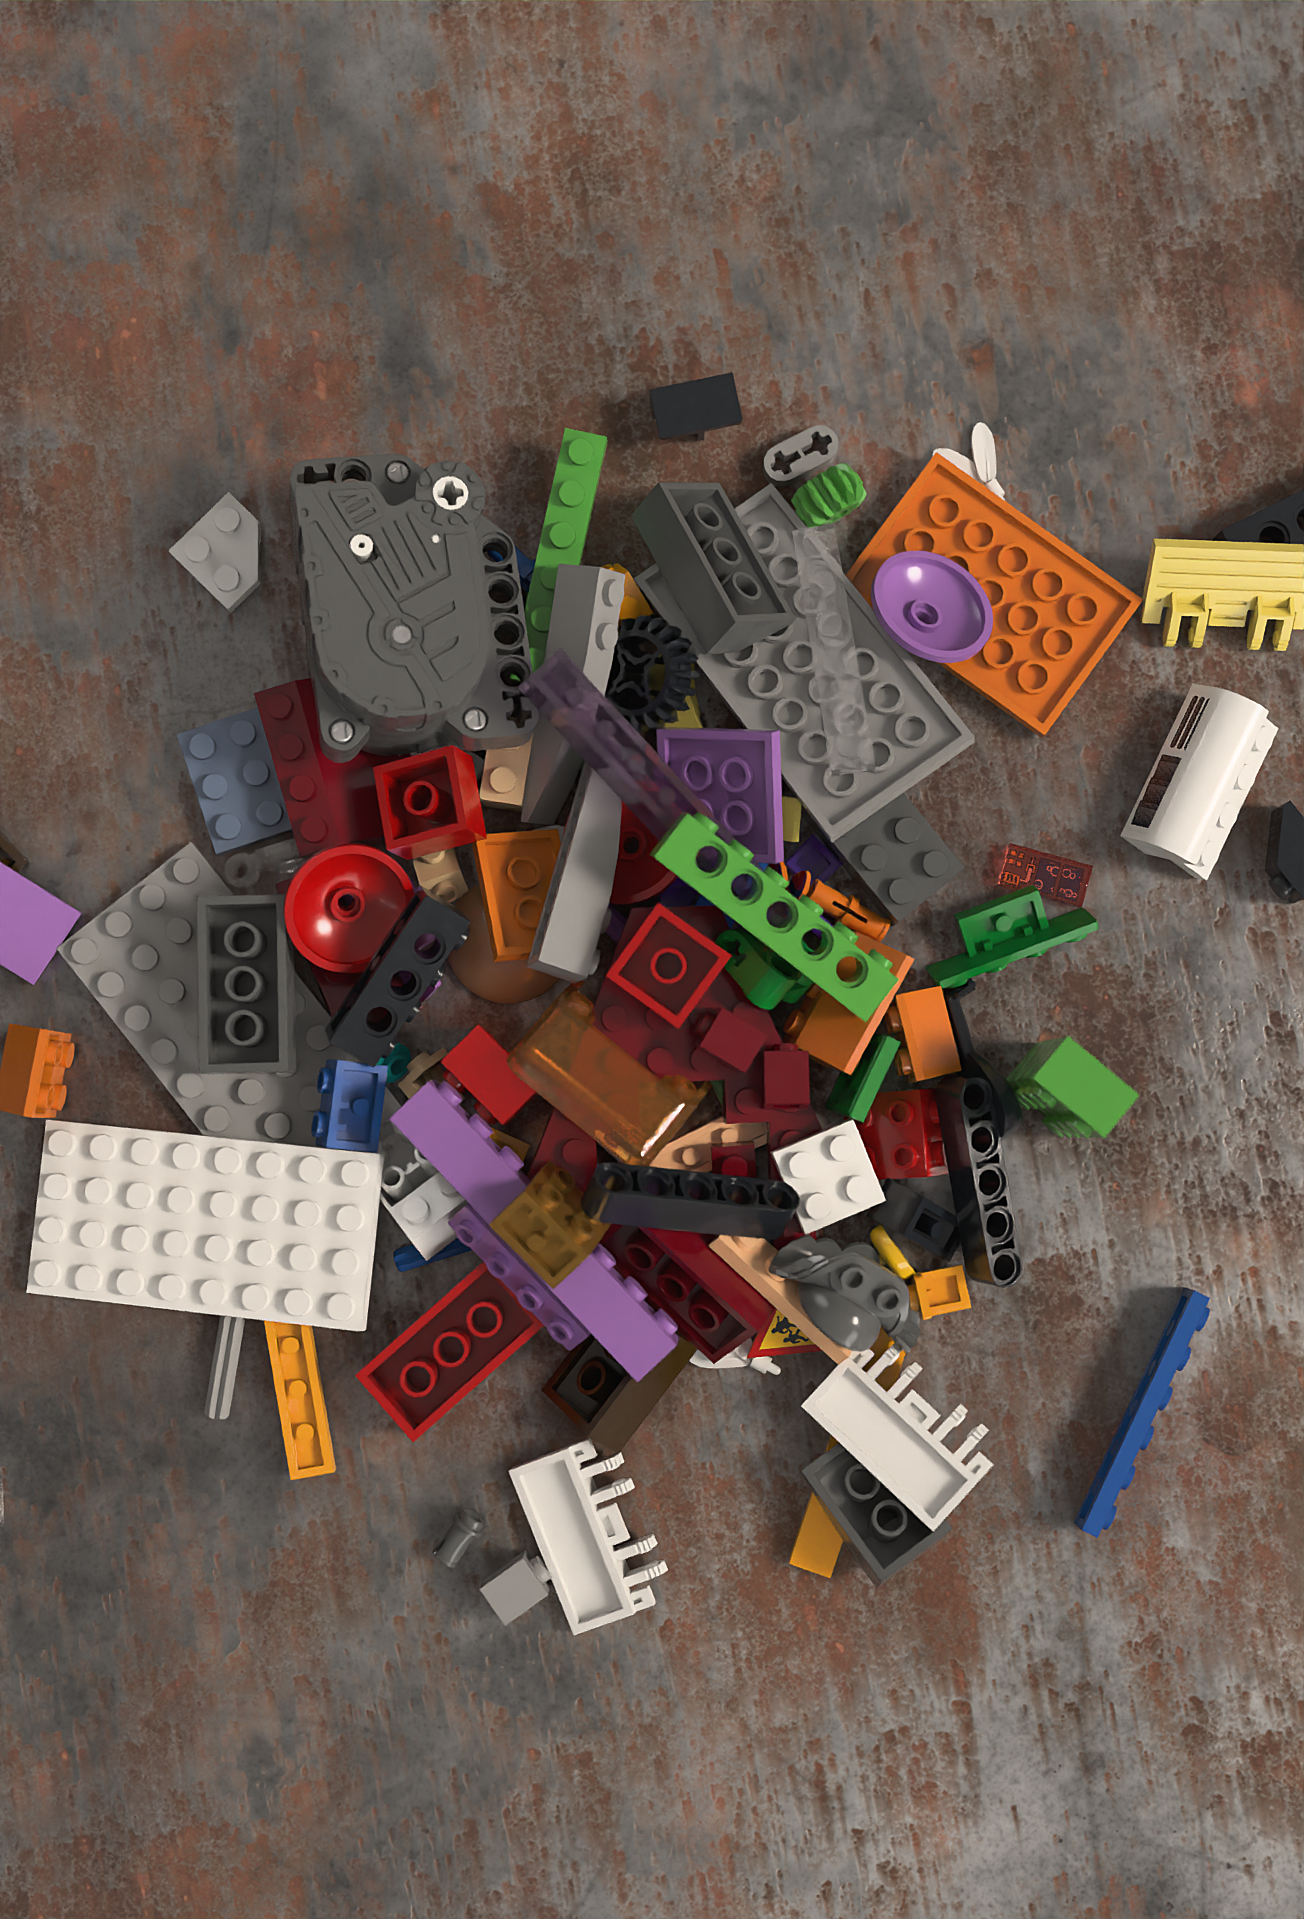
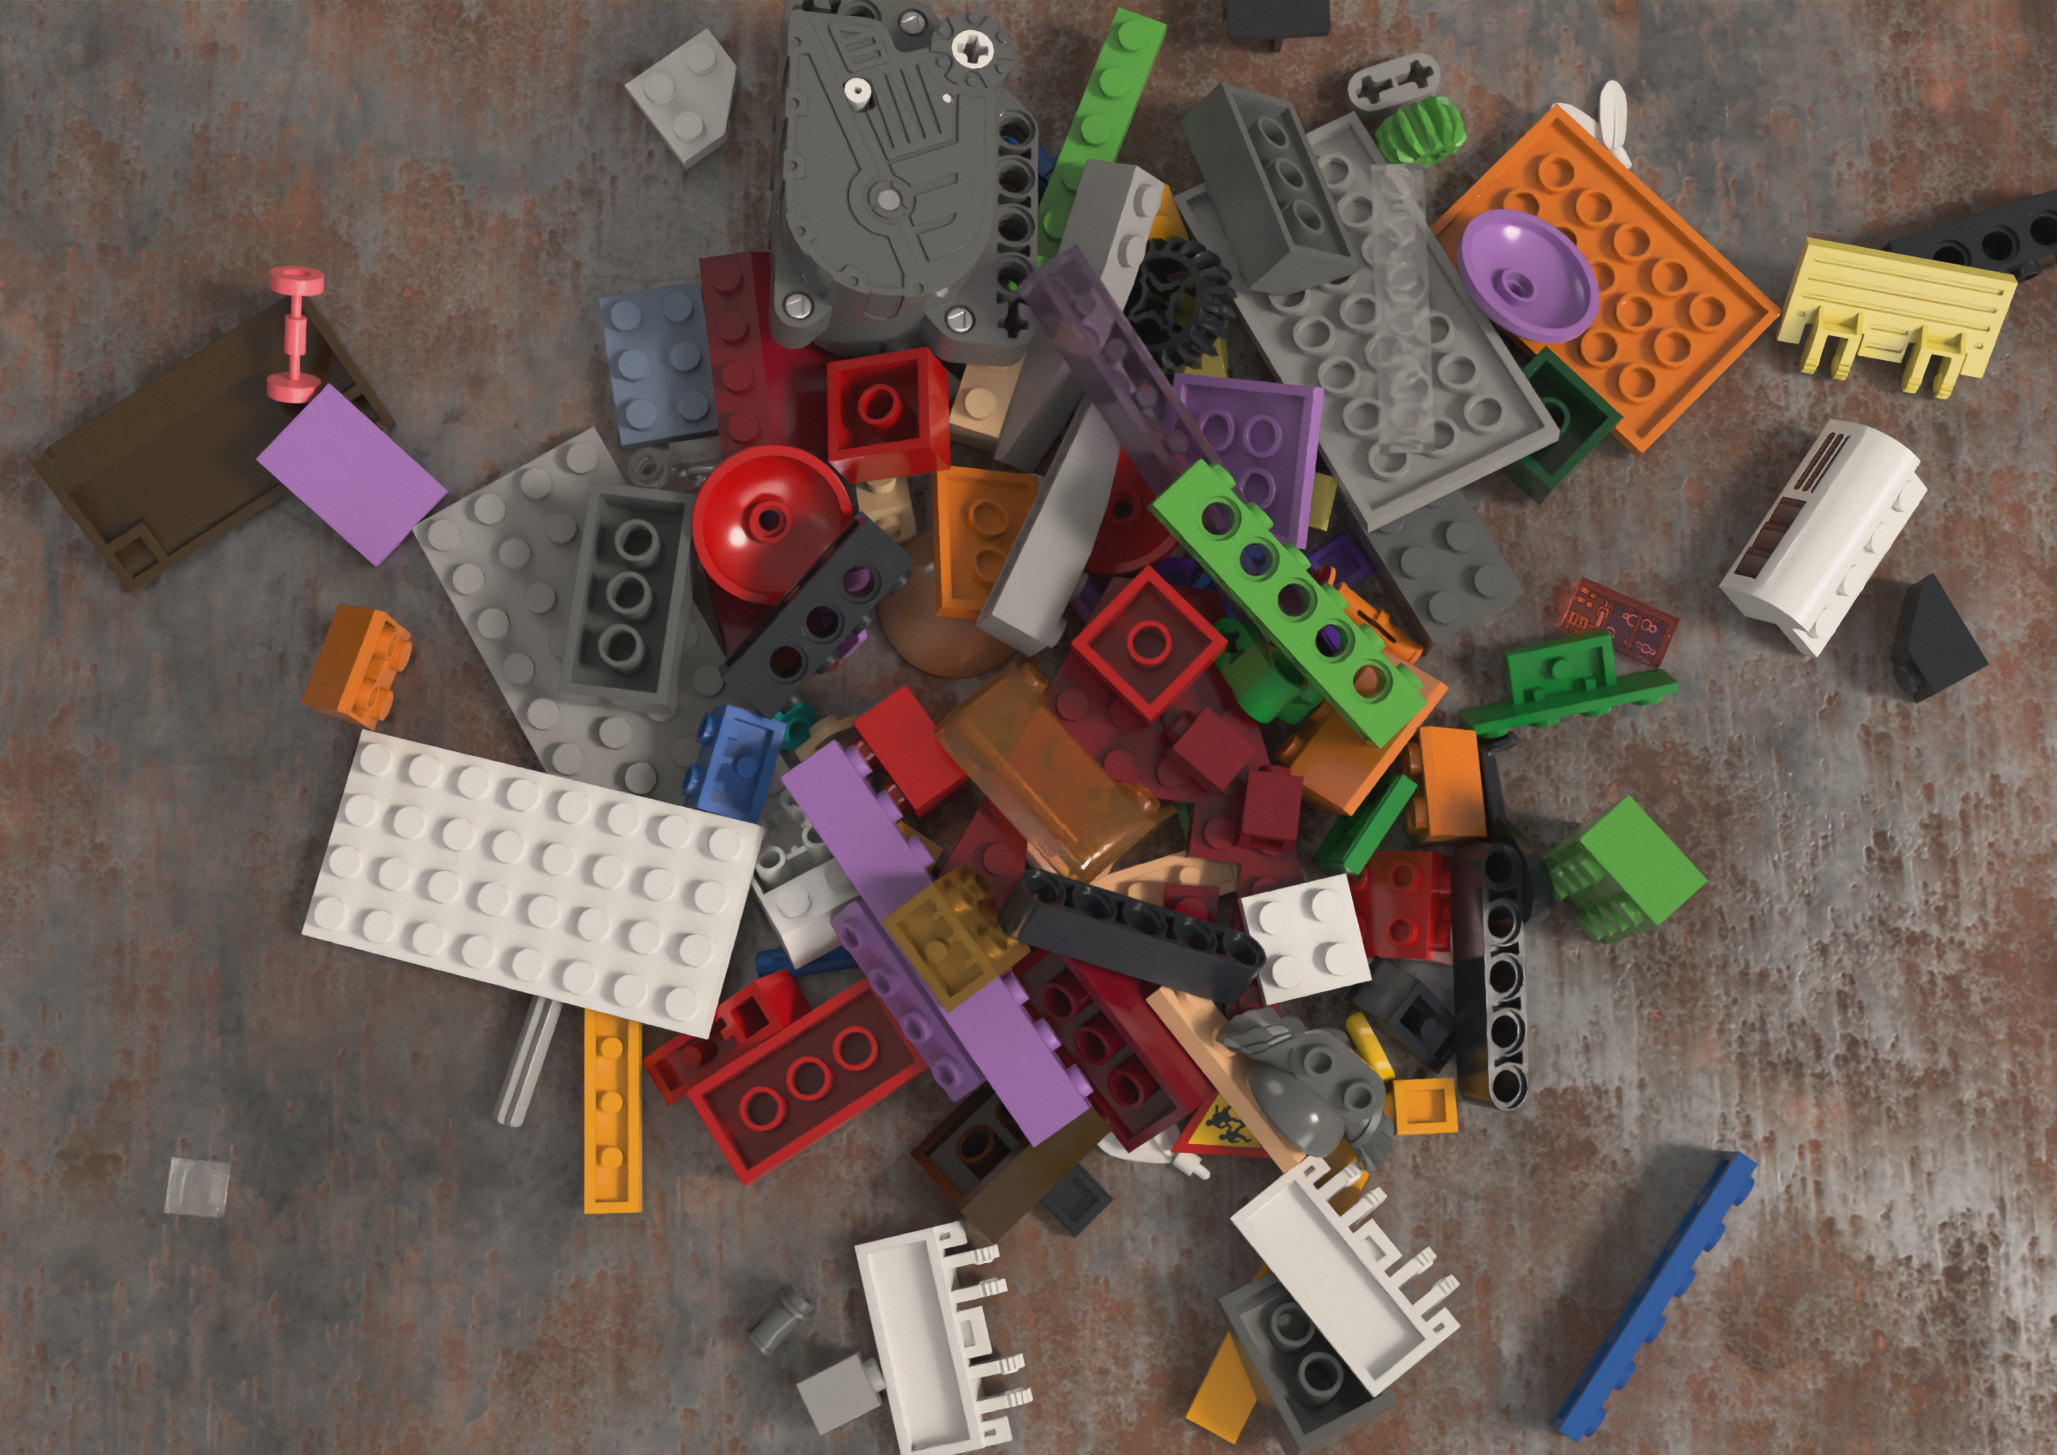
camera: 10 degrees right, 5 degrees down
none -> red slope [642,968,812,1106]
none -> black tile [1039,1163,1114,1238]
none -> dark green brick [1500,346,1624,506]

